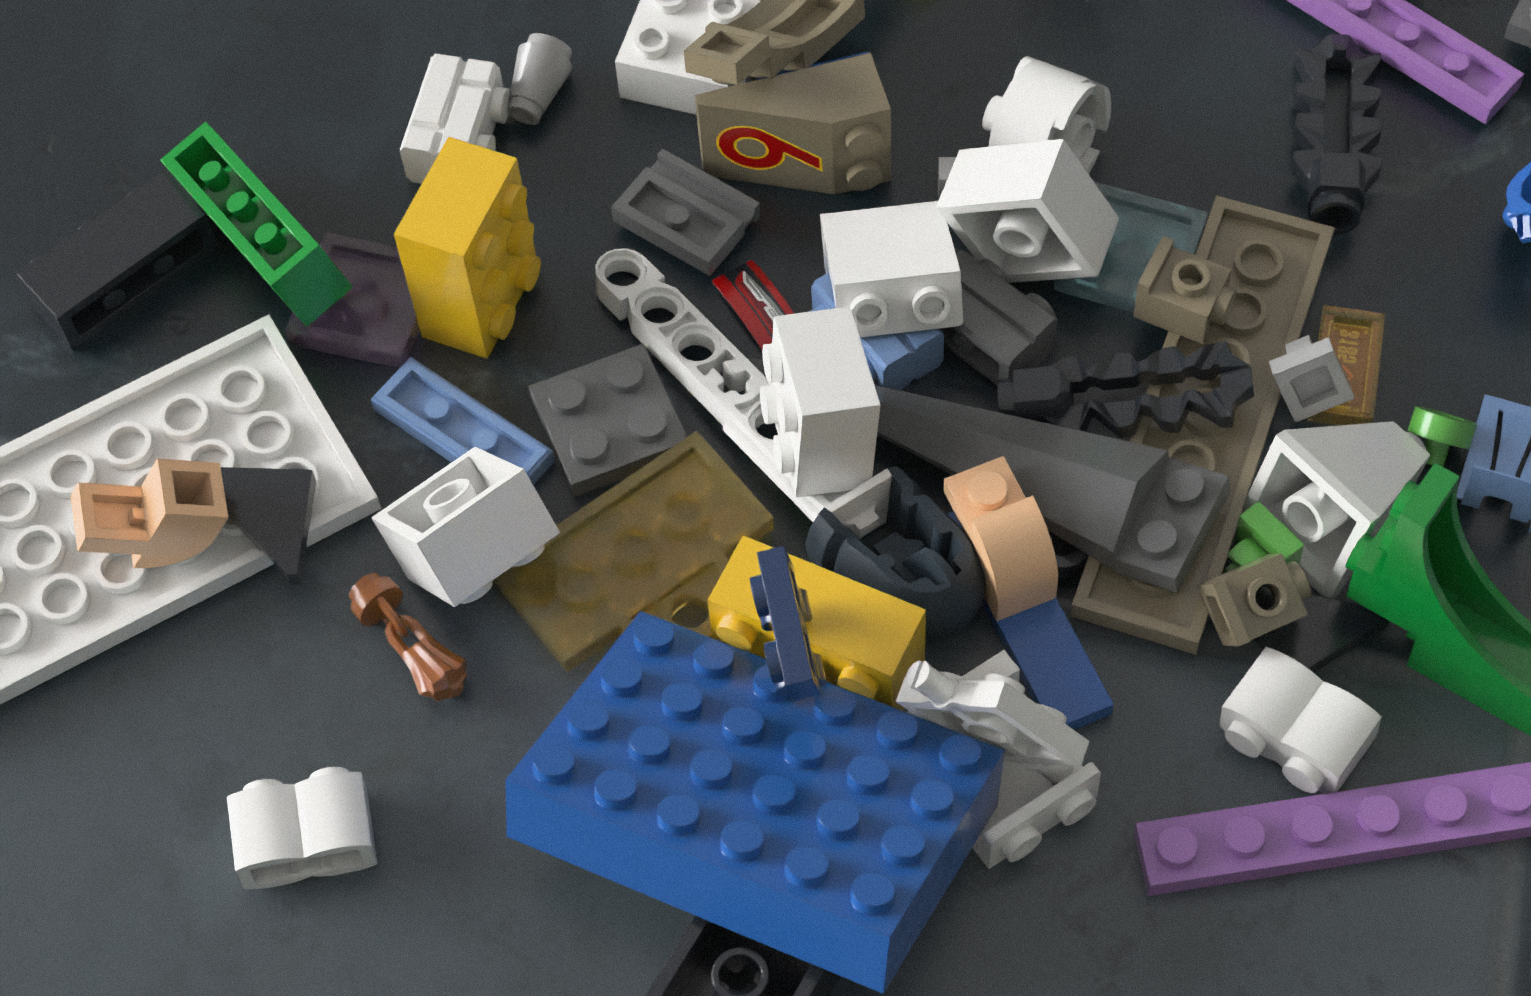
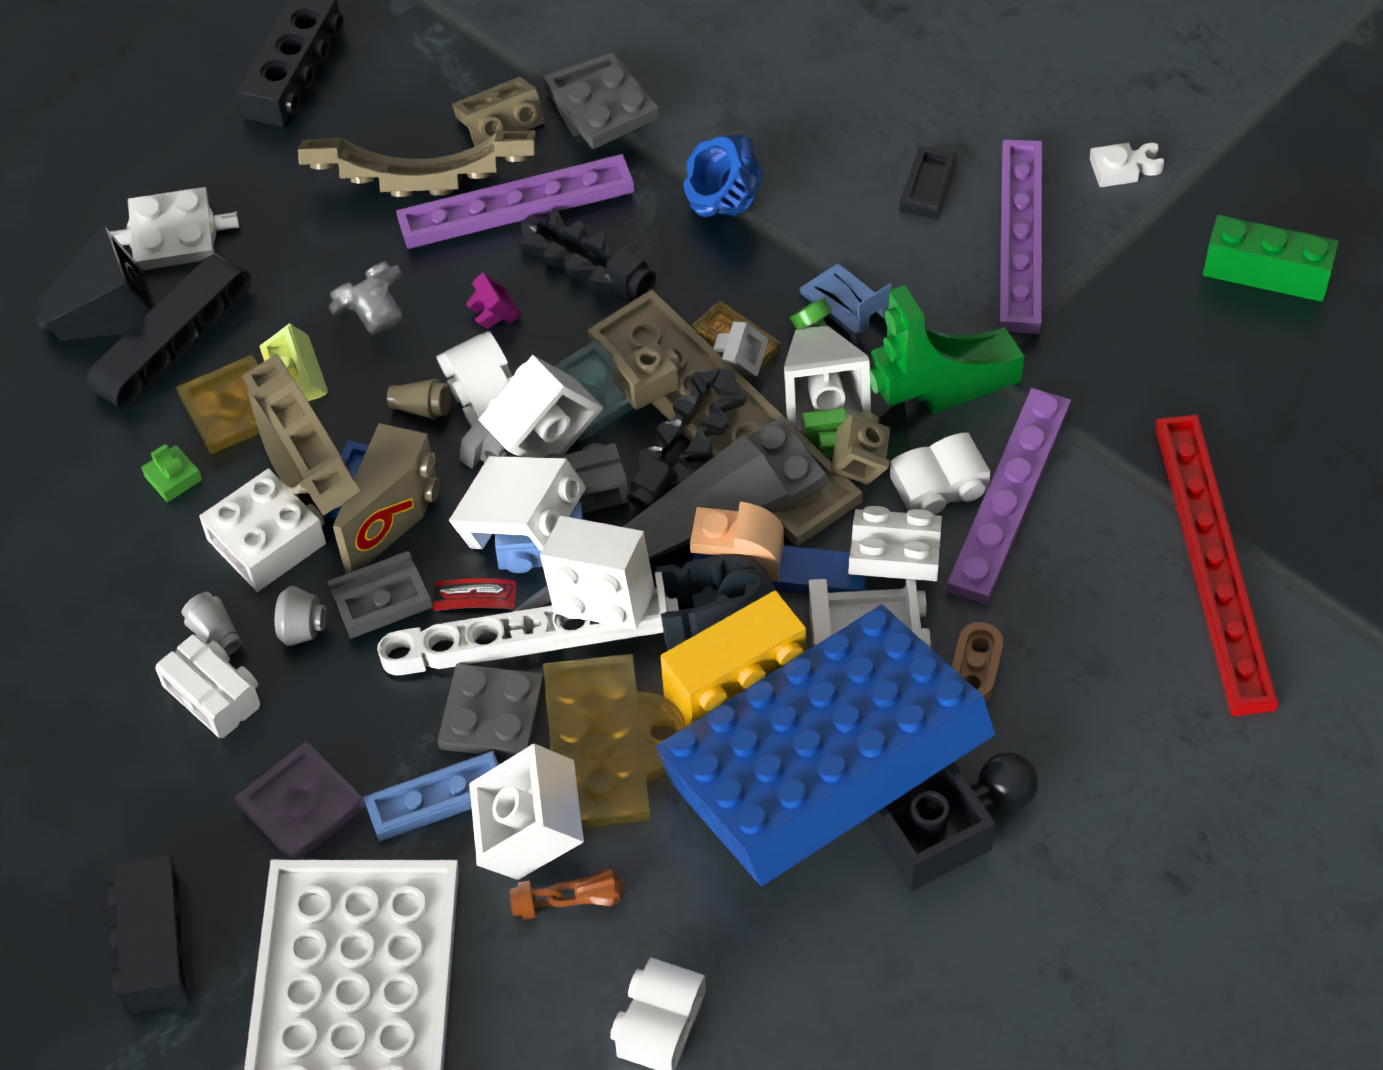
camera: 60 degrees left, 5 degrees down
light nougat brick [71,458,229,568] -> none
green brick [160,122,353,327] -> none
black tile [221,467,316,585] -> none
yellow brick [394,136,541,359] -> none
dark blue plate [750,546,827,702] -> none
white plate [896,660,1089,785] -> none
none -> light grey cone [275,586,327,646]
none -> dark tan cone [387,378,452,420]
none -> magenta tile [467,272,522,328]
none -> white plate [848,506,942,581]
none -> medium nougat plate [952,622,1003,703]

